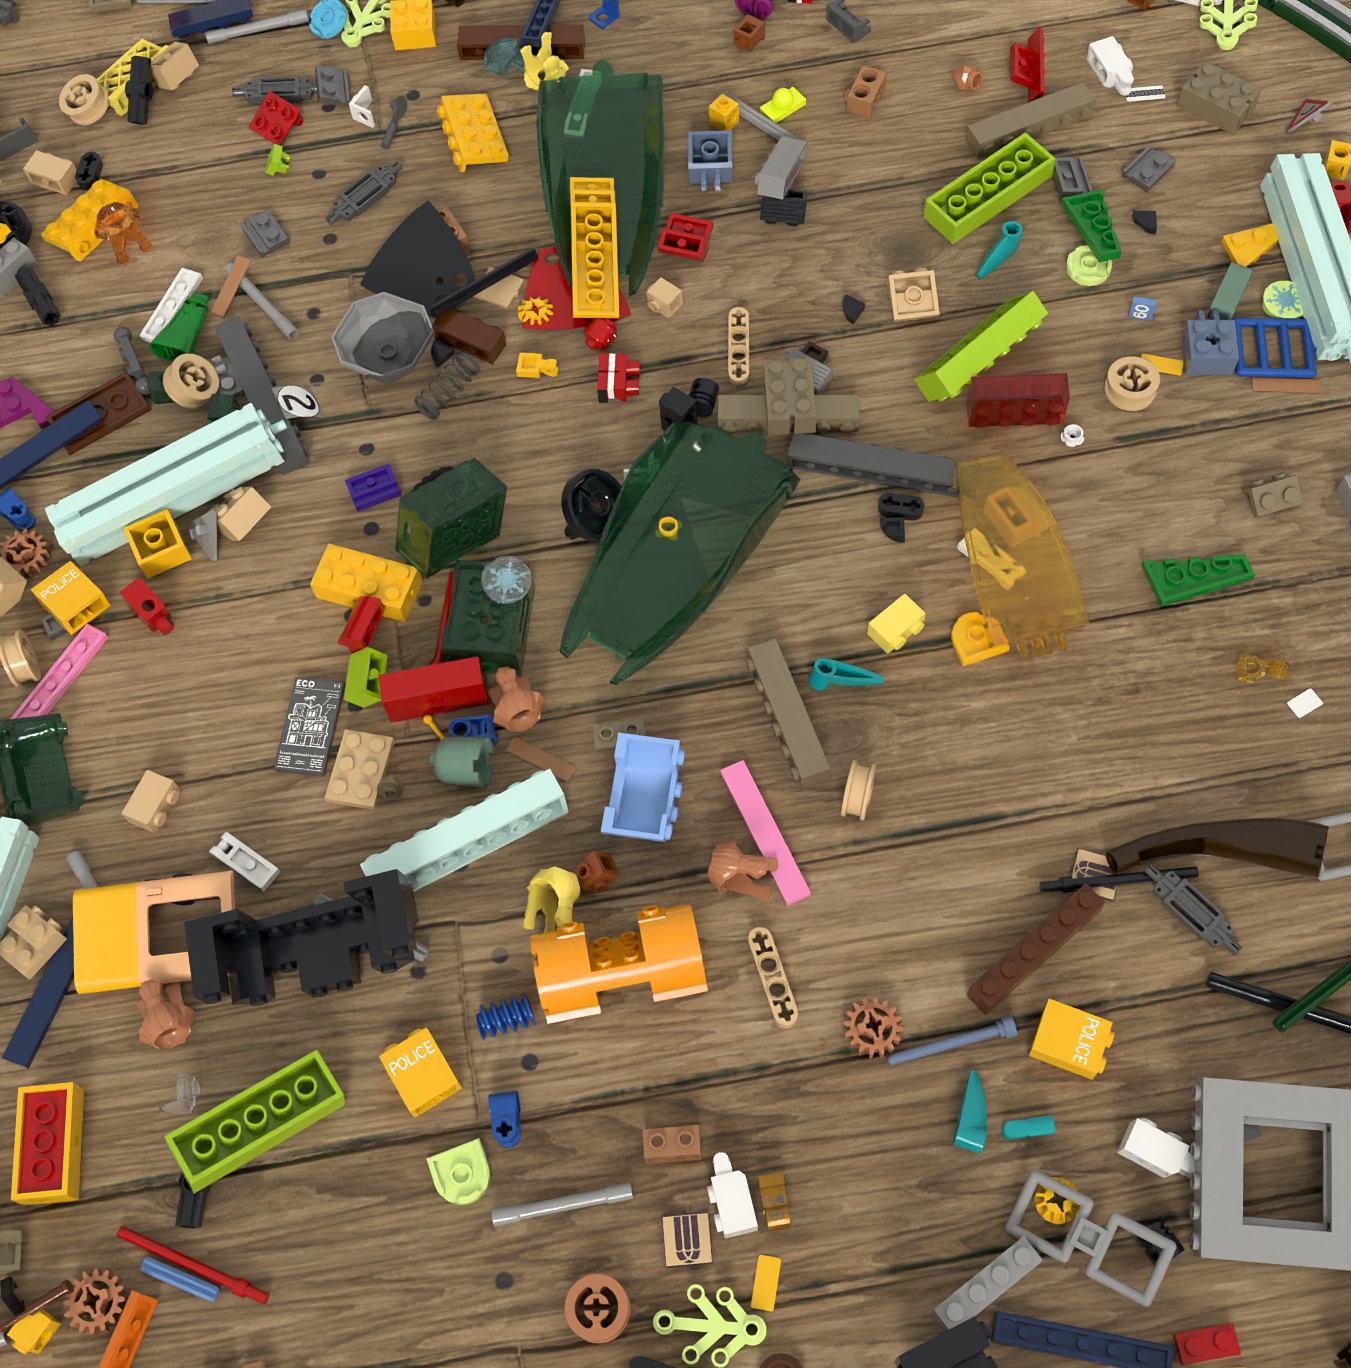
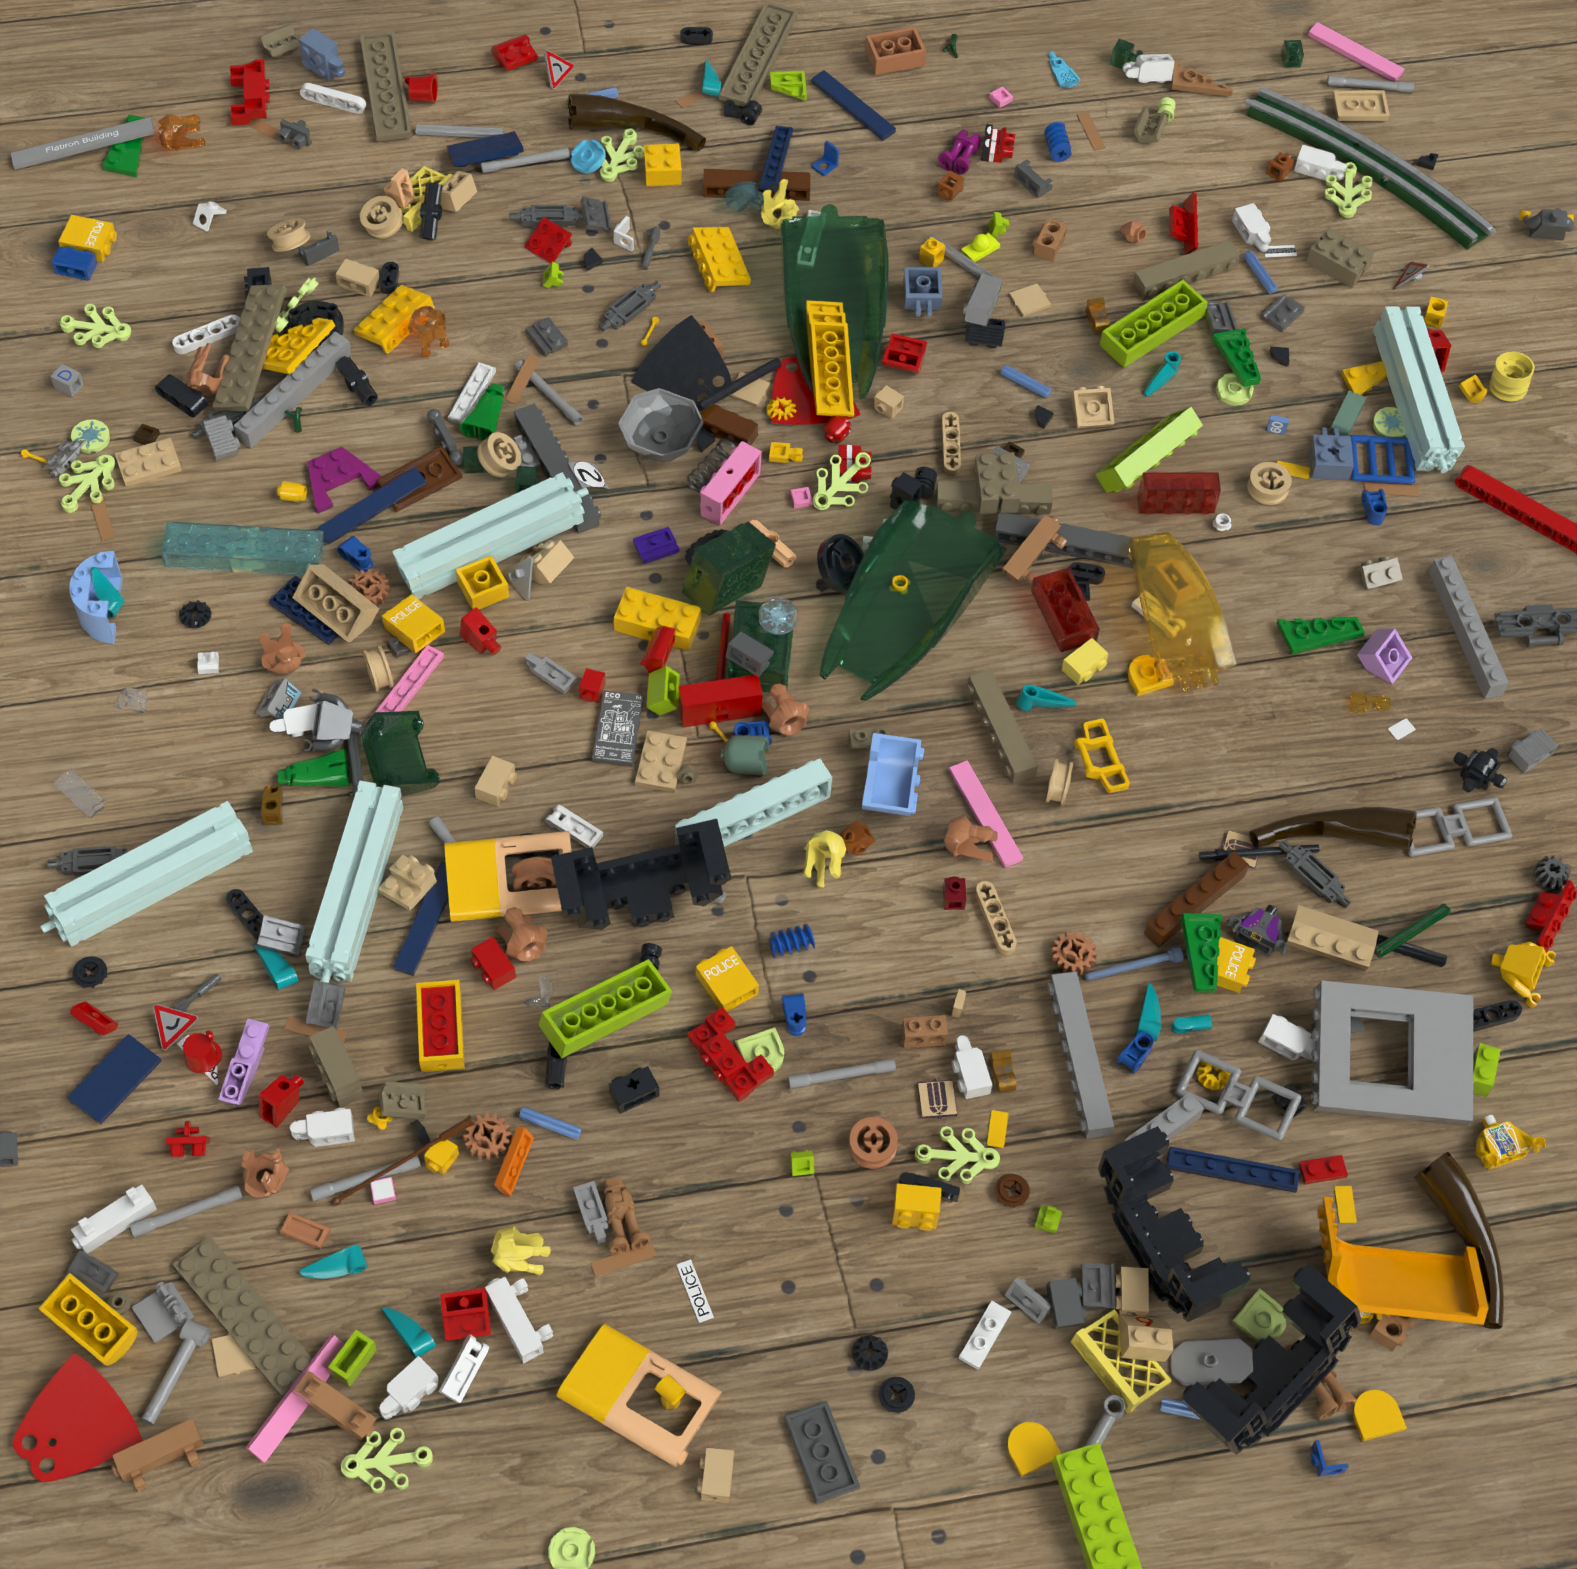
camera: 10 degrees left, 5 degrees down
red bar [117,1226,270,1305] -> none
medium nougat sticker [505,736,577,782] -> none
light orange cylinder [530,903,708,1024] -> none
none -> light nougat arch [384,168,415,209]
none -> red brick [470,937,516,990]
none -> nougat wheel [512,857,557,892]
none -> light grey hinge [525,652,577,695]
none -> red brick [579,668,606,703]
none -> black tile [584,248,602,271]
none -> black brick [609,1066,660,1114]
none -> black wheel [638,943,662,970]
none -> yellow hinge [640,317,659,346]
none -> red bracket [688,1007,774,1102]
none -> bright pink brick [699,441,761,526]
none -> dark grey hinge [726,632,774,677]
none -> light nougat piece [744,520,796,568]
none -> bright pink tile [790,487,813,509]
none -> lime tile [791,1150,814,1176]
none -> yellowish green plant [812,452,871,510]
none -> dark red brick [943,876,967,910]
none -> tan tile [951,989,966,1019]
none -> lime tile [988,212,1010,238]
none -> medium blue axle [1001,365,1051,398]
none -> medium nougat brick [1002,514,1067,585]
none -> tan piece [1009,283,1051,316]
none -> clear red brick [1031,568,1100,652]
none -> light grey brick [1047,971,1114,1139]
none -> yellow bar [1073,718,1130,793]
none -> pearl gold leg [1085,297,1110,334]
none -> blue piece [1116,1032,1154,1074]
none -> green wing [1180,913,1222,993]
none -> dark grey torso [1225,905,1287,957]
none -> medium blue axle [1244,250,1277,294]
none -> tan slope [1286,905,1379,971]
none -> lavender slope [1357,628,1412,684]
none -> blue piece [1362,489,1388,525]

